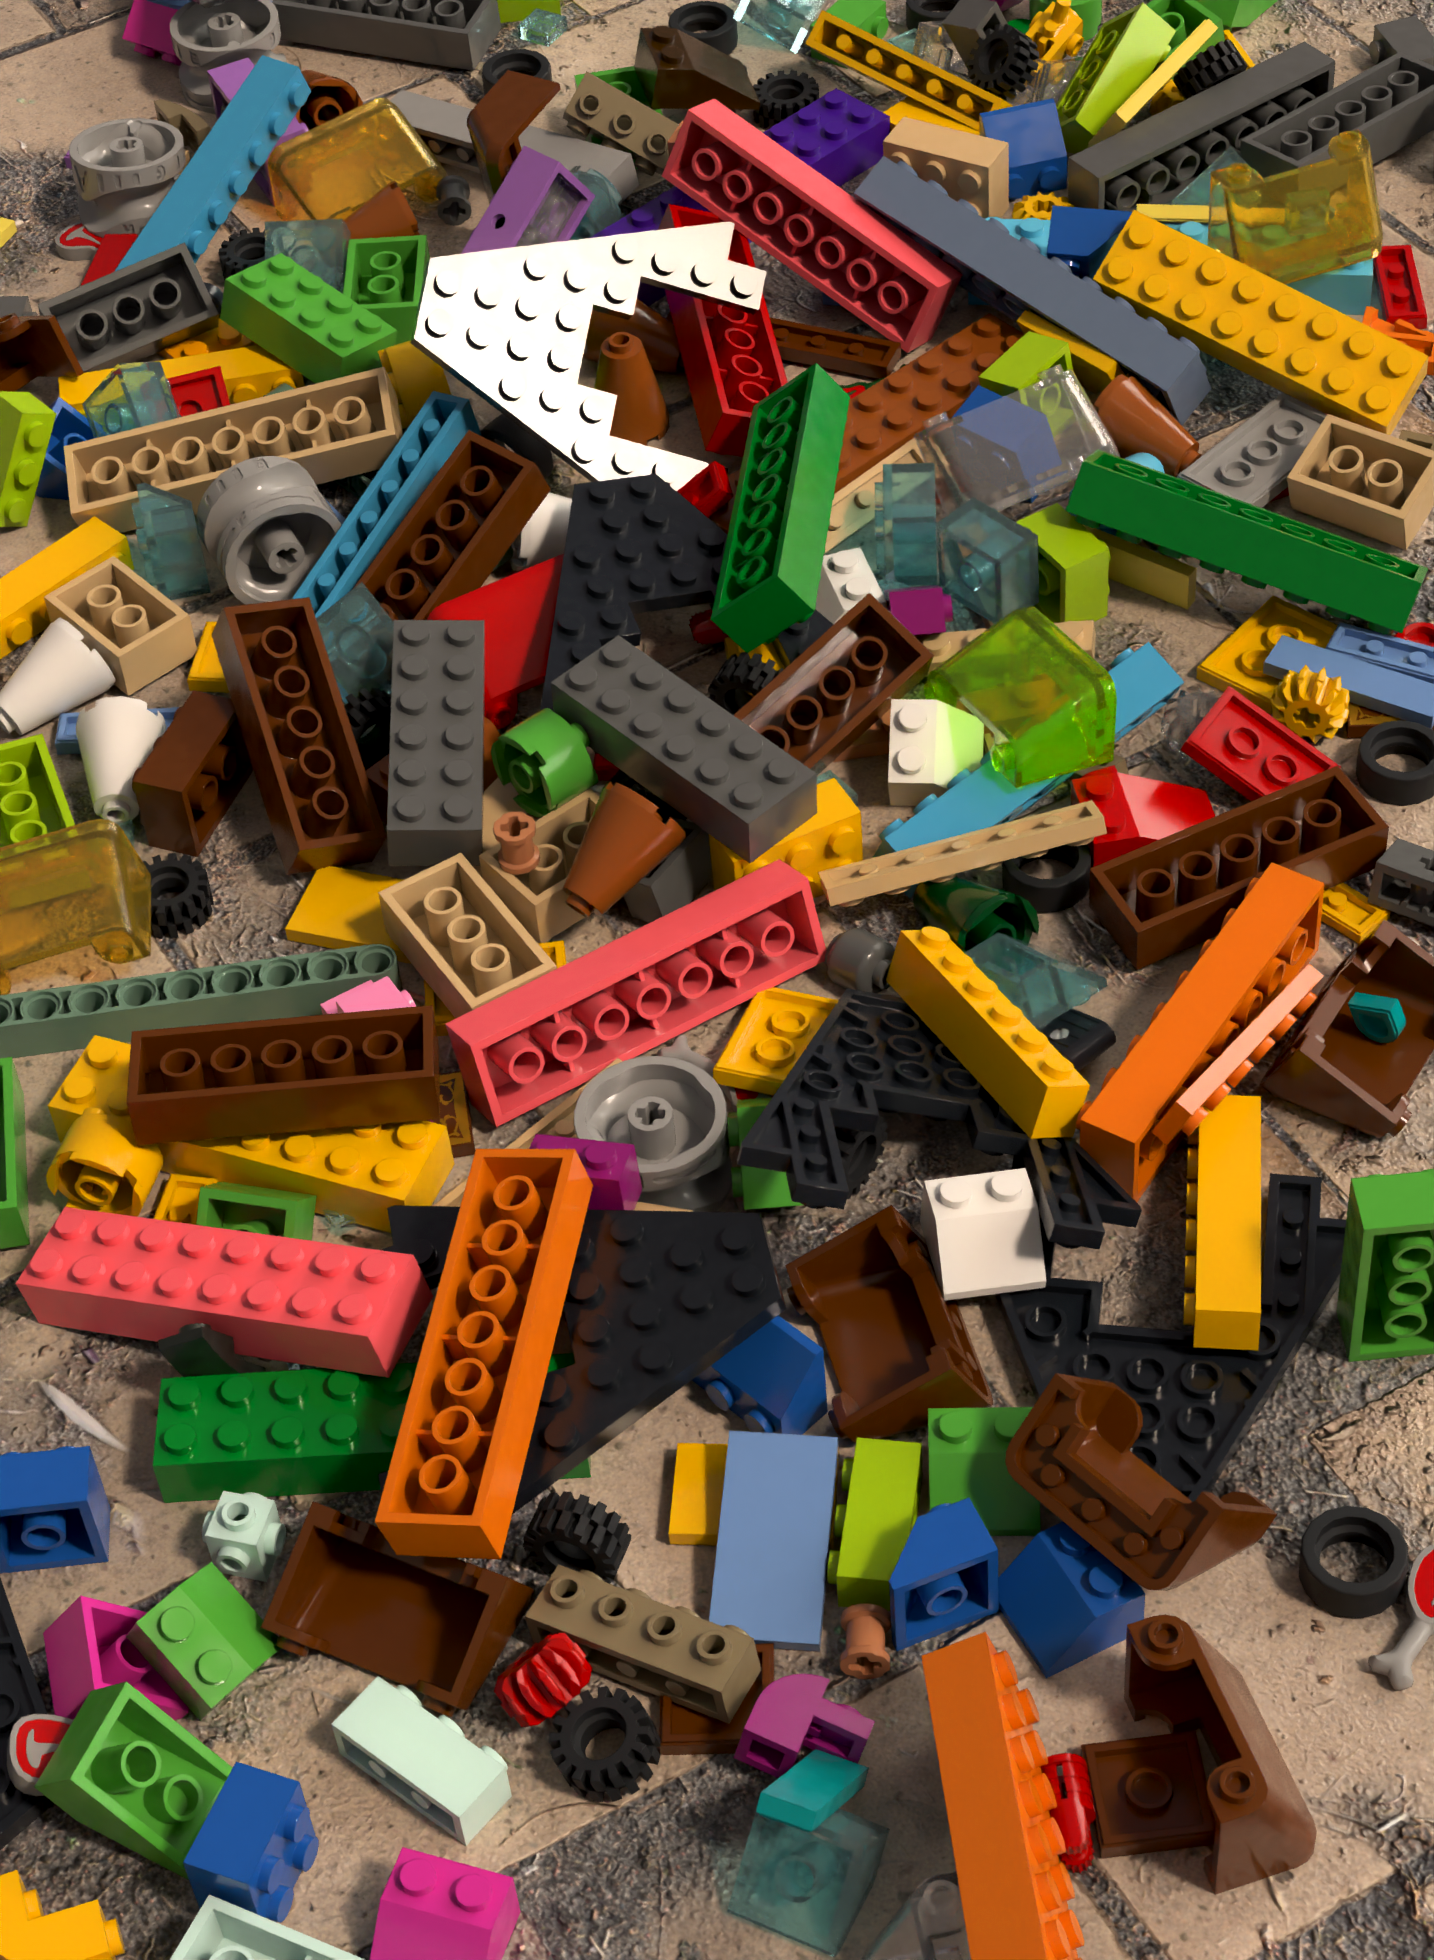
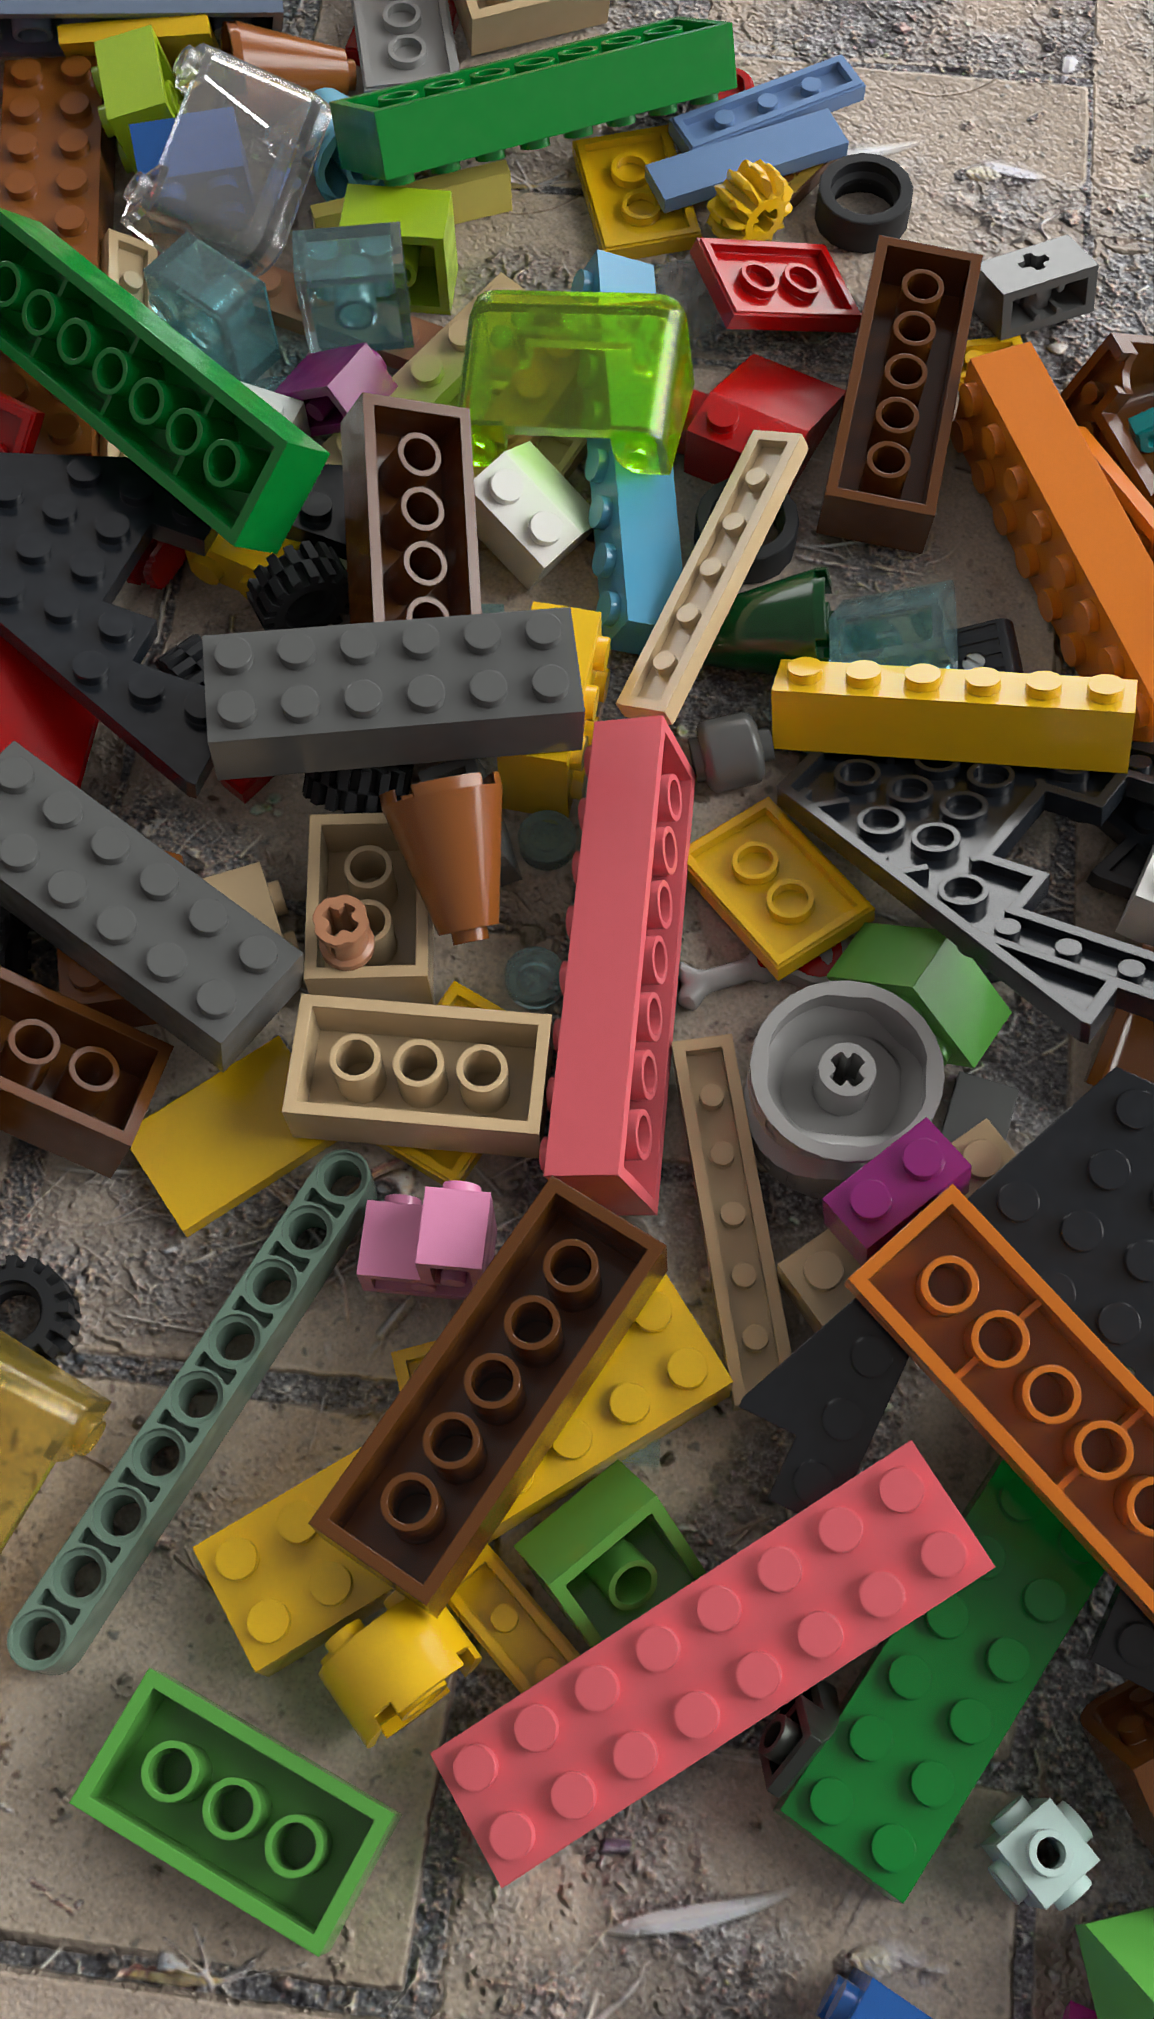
camera: 55 degrees left, 20 degrees up
bright green brick [491,708,598,818] -> none

